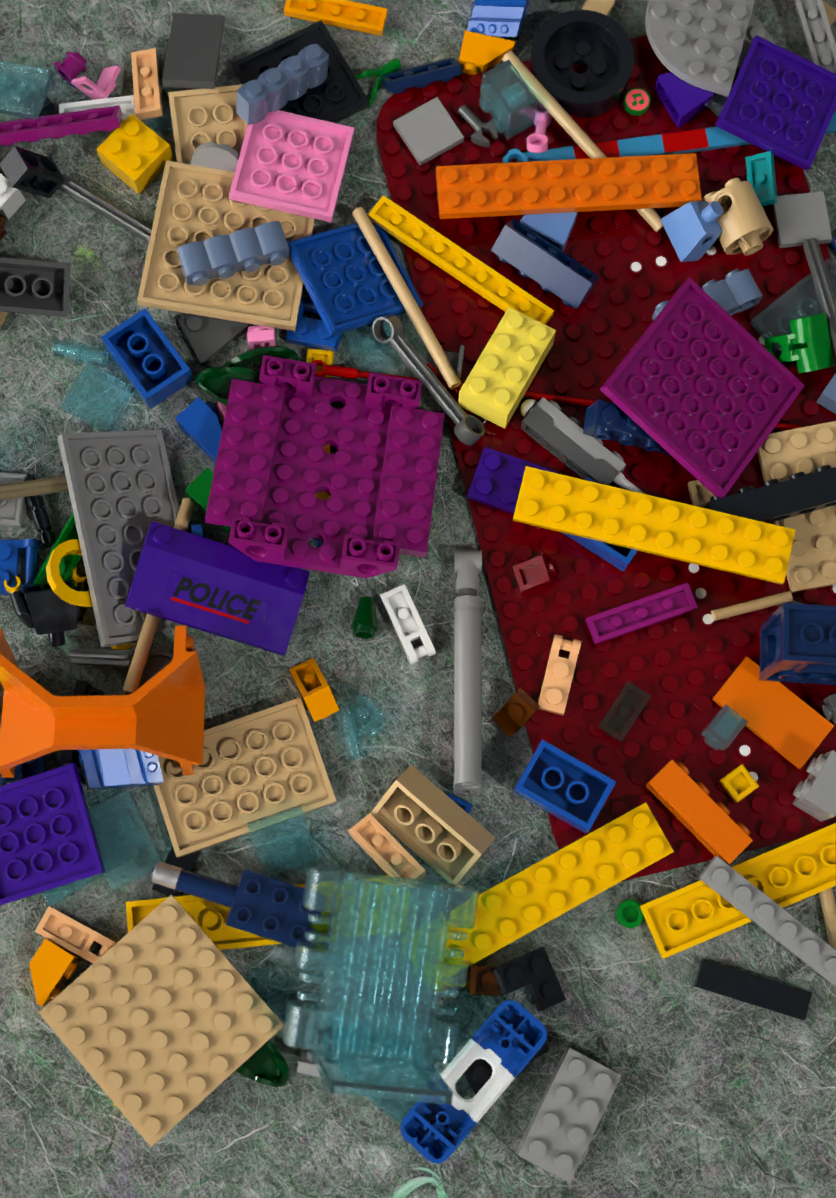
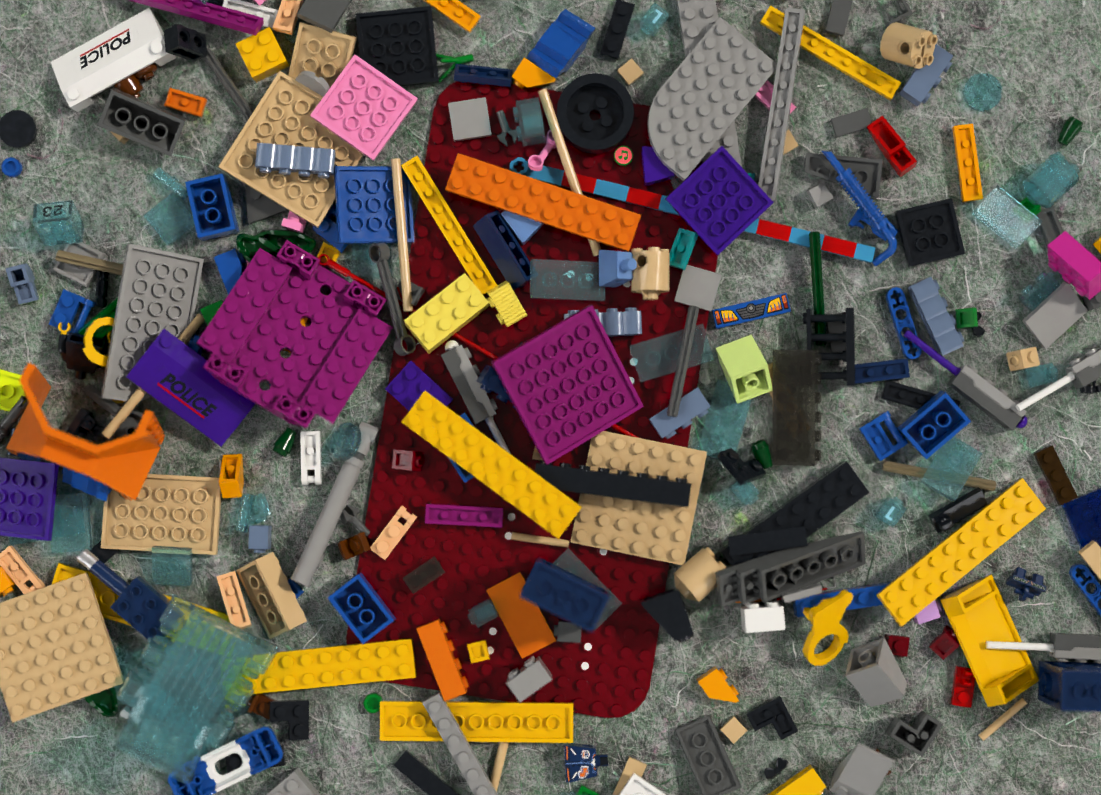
camera: 30 degrees right, 10 degrees up
sand blue brick [236,44,329,125] -> none
green piece [764,313,834,373] -> none
none -> orange plate [164,88,207,118]
none -> sand blue brick [248,525,272,553]
none -> clear light blue tile [330,422,361,461]
none -> dark grey bar [340,505,370,537]
none -> light yellow brick [486,281,527,327]
none -> clear light blue tile [530,259,605,301]

